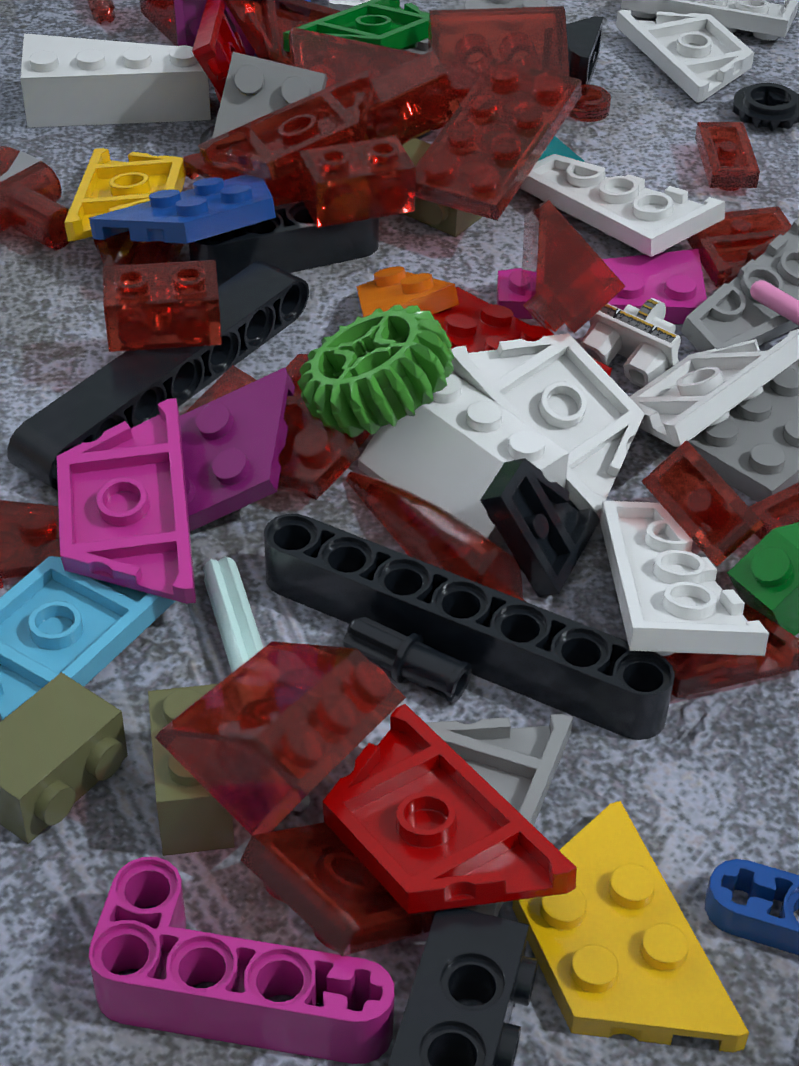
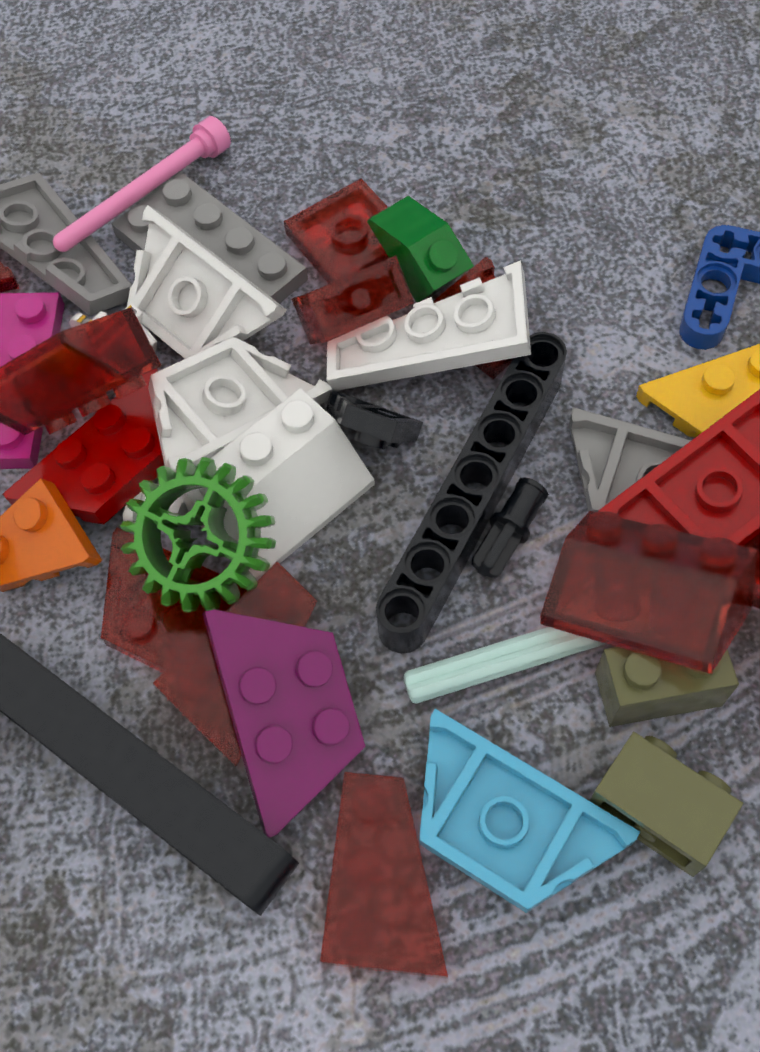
camera: 85 degrees left, 20 degrees up
dark pink wing [57,398,196,604] -> none
clear red brick [103,260,222,352] -> none
clear red piece [346,472,527,602] -> none

